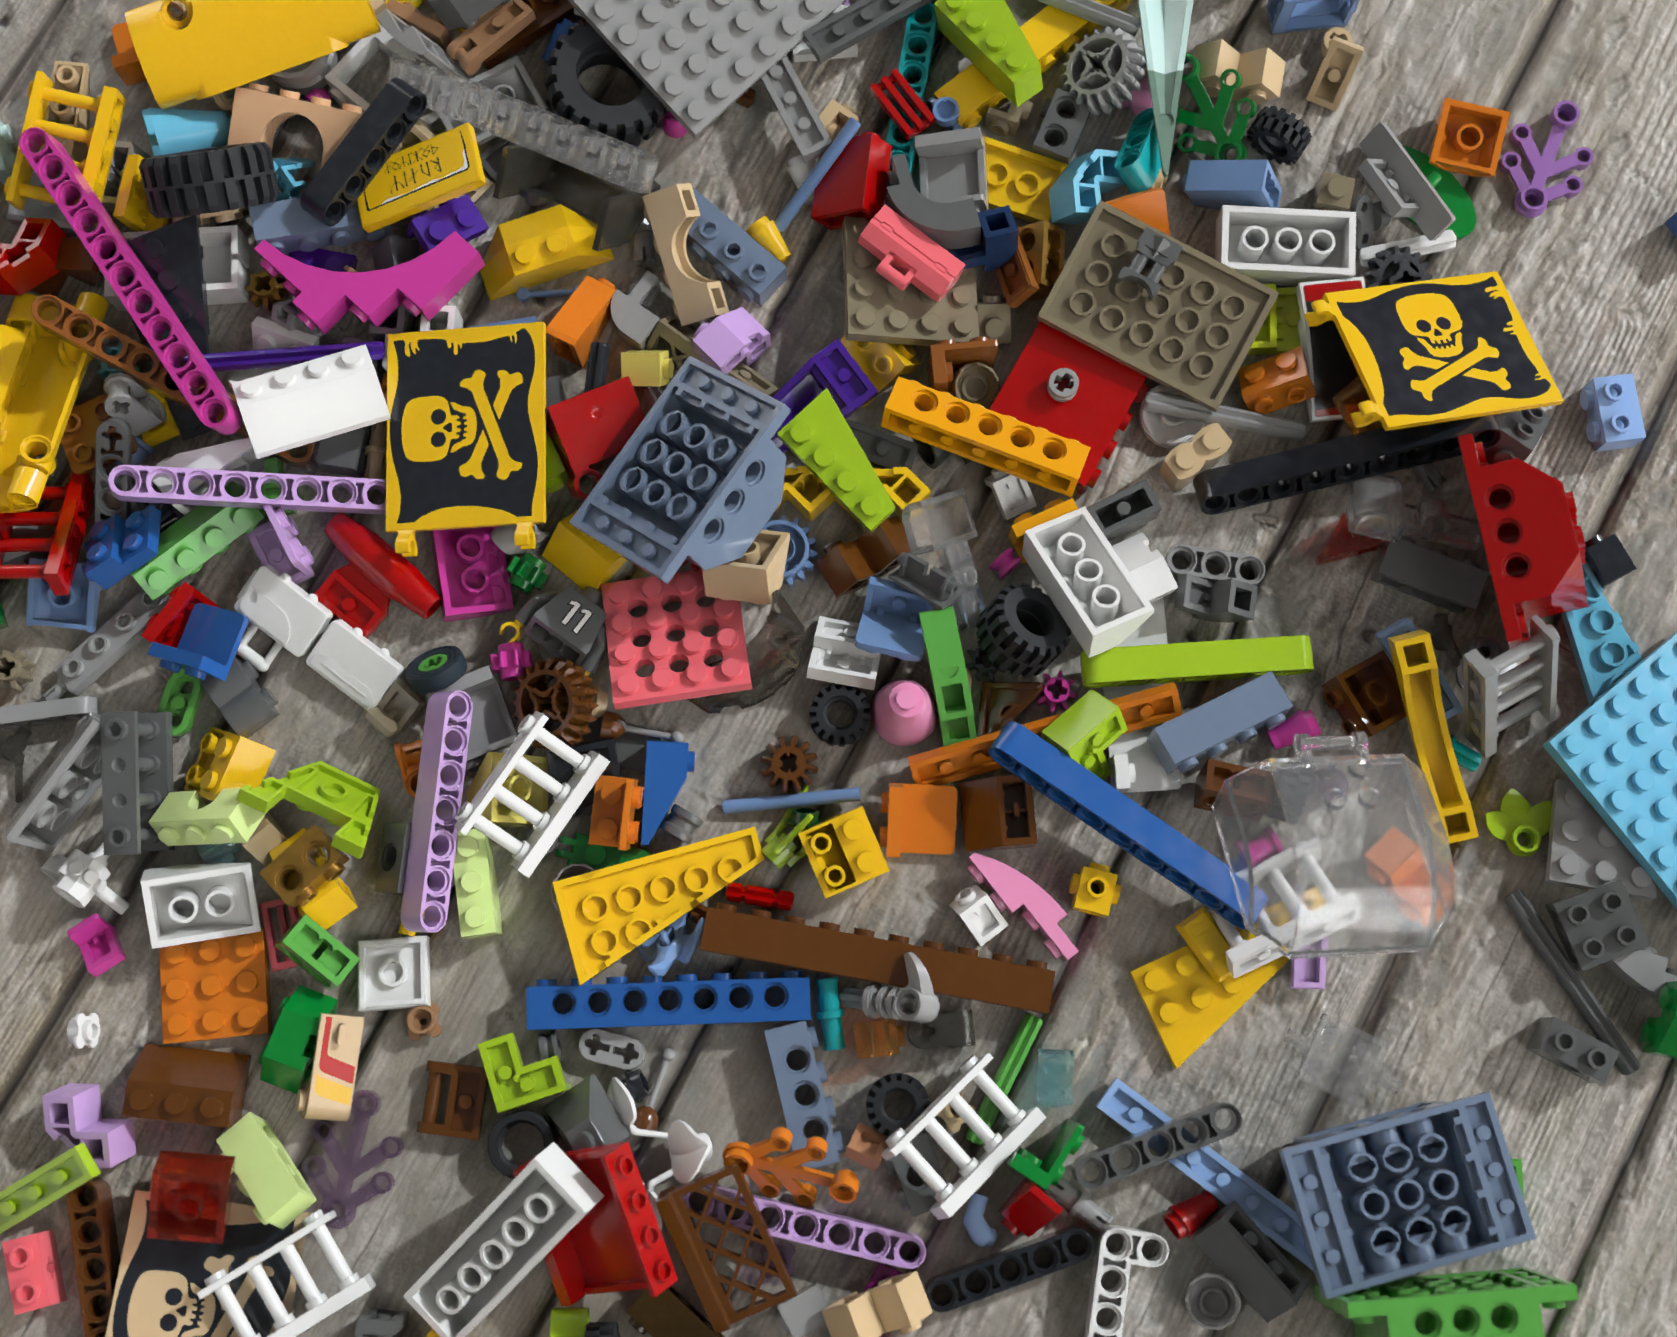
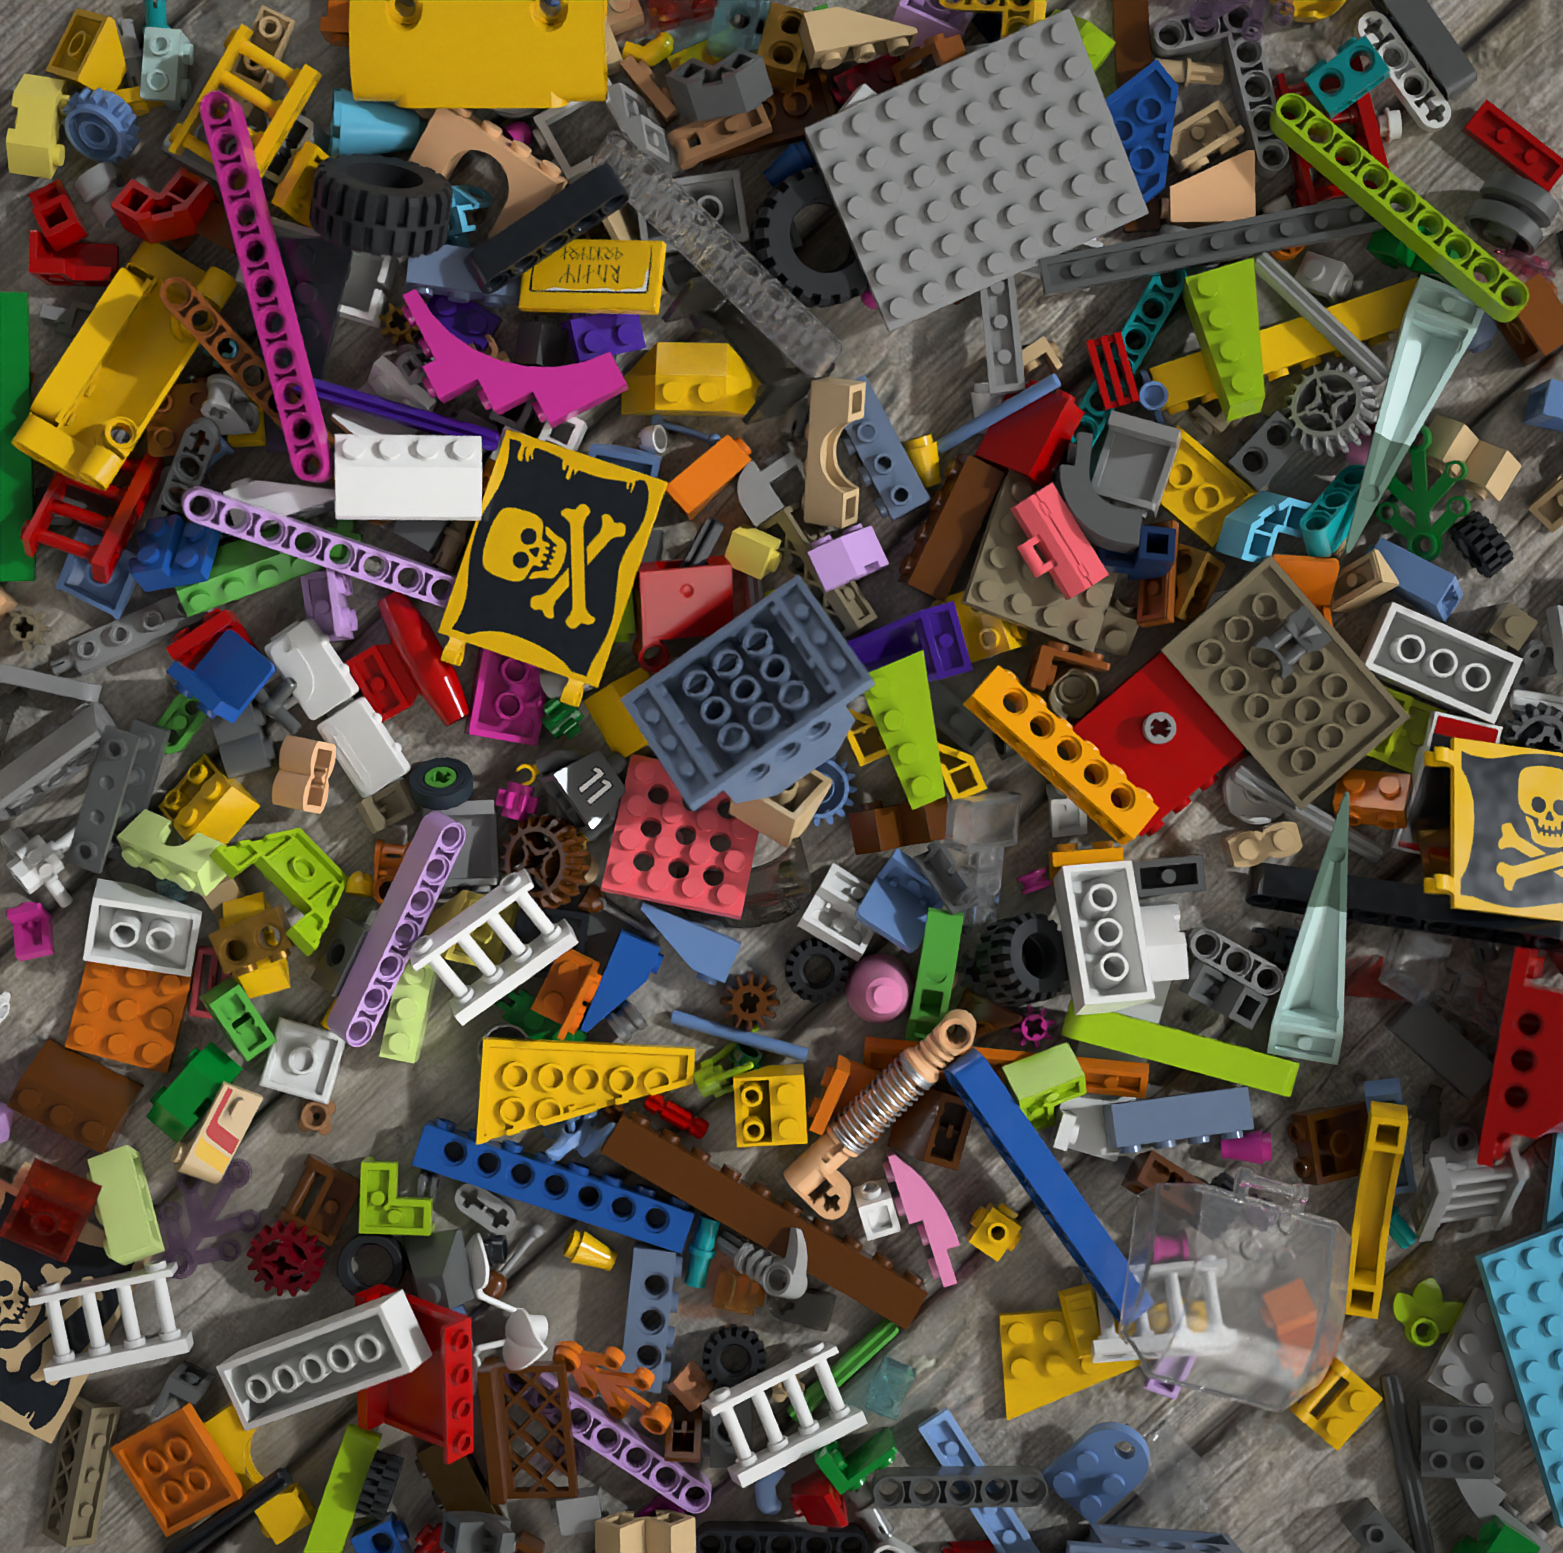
camera: 15 degrees right, 10 degrees up
none -> dark red gear [246,1220,326,1297]
none -> dark grey piece [254,677,301,734]
none -> light nougat brick [272,735,336,814]
none -> yellow hinge [345,871,374,898]
none -> yellow cone [562,1230,618,1272]
none -> white hinge [637,425,667,454]
none -> medium blue slope [641,901,741,985]
none -> reddish brown slope [664,1395,703,1463]
none -> light nougat piece [783,1009,977,1220]
none -> reddish brown brick [898,454,1005,602]
none -> medium blue plate [1042,1422,1150,1523]
none -> black plate [1248,926,1299,965]
none -> light aqua plate [1267,791,1349,1065]
none -> yellow plate [1289,1356,1384,1451]
none -> tan slope [1330,549,1399,613]

